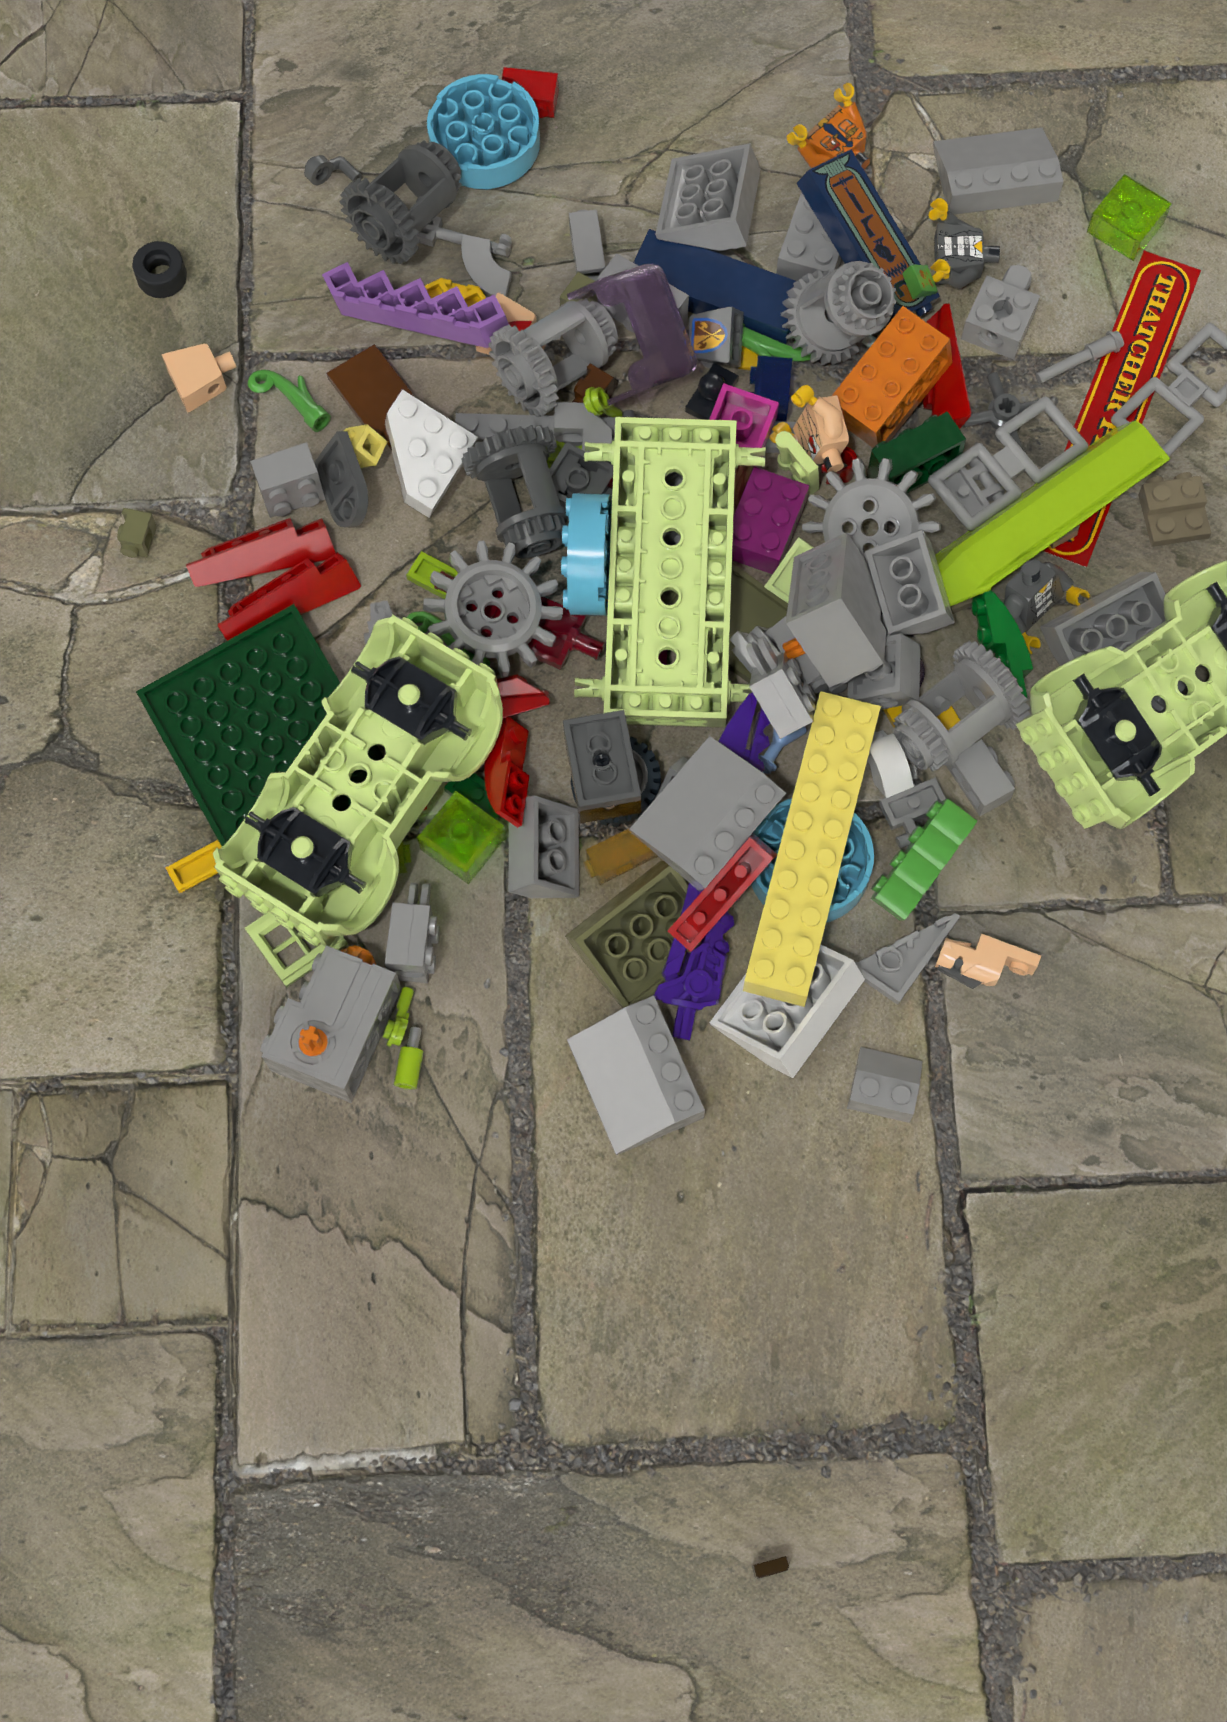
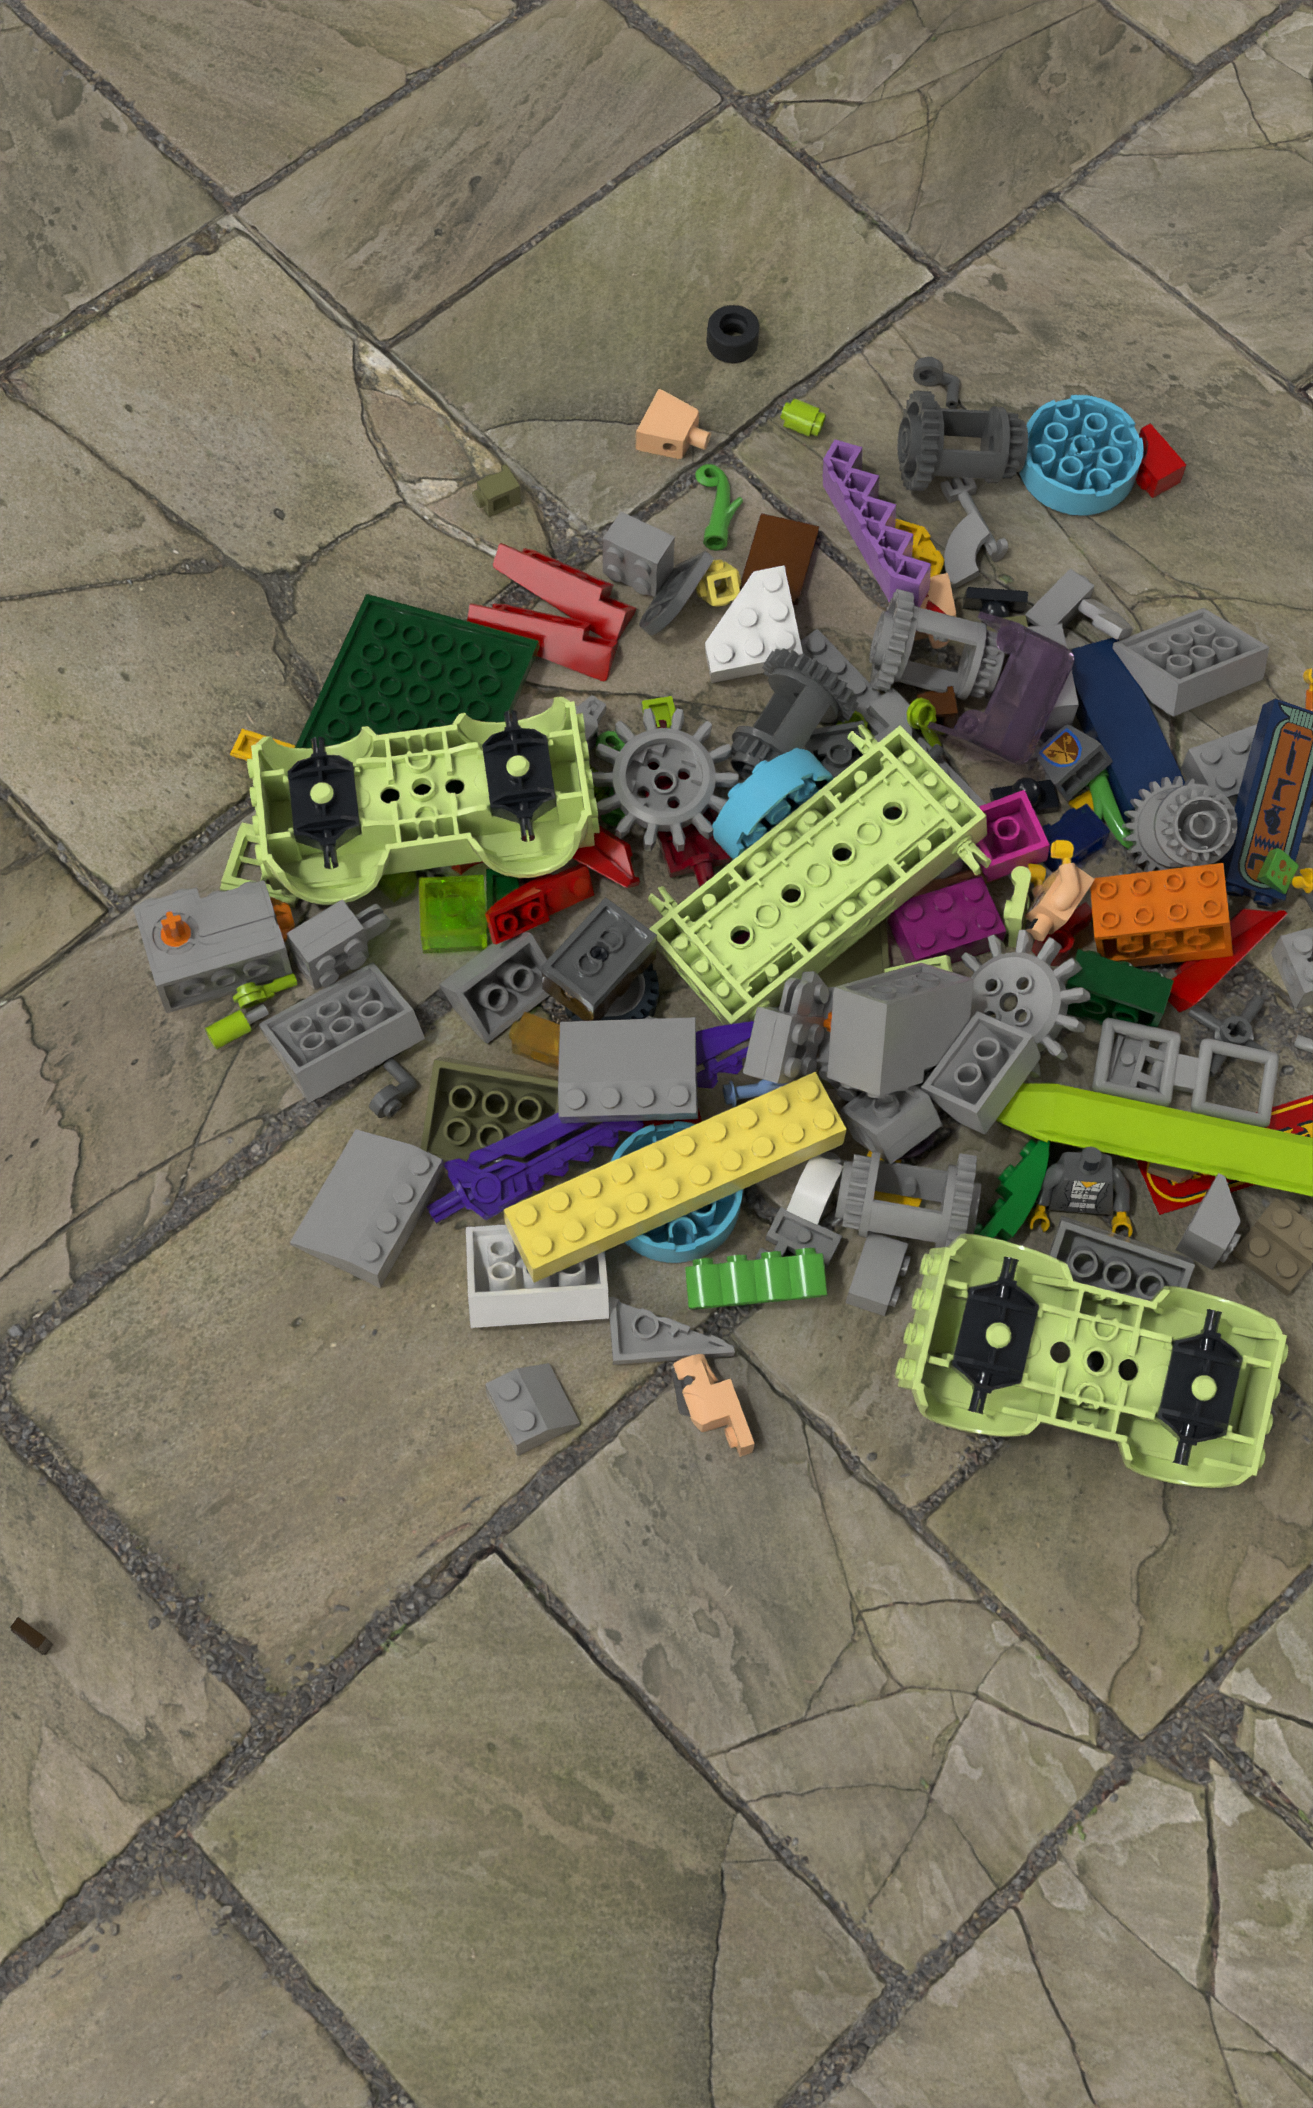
camera: 45 degrees right, 5 degrees down
red slope [667,834,777,952] -> none
none -> light grey slope [259,962,425,1103]
none -> dark grey plate [369,1058,417,1118]
none -> lime brick [780,398,826,437]
none -> black tile [963,587,1028,627]
none -> light grey tile [1077,599,1133,639]
none -> light grey slope [1175,1173,1241,1269]

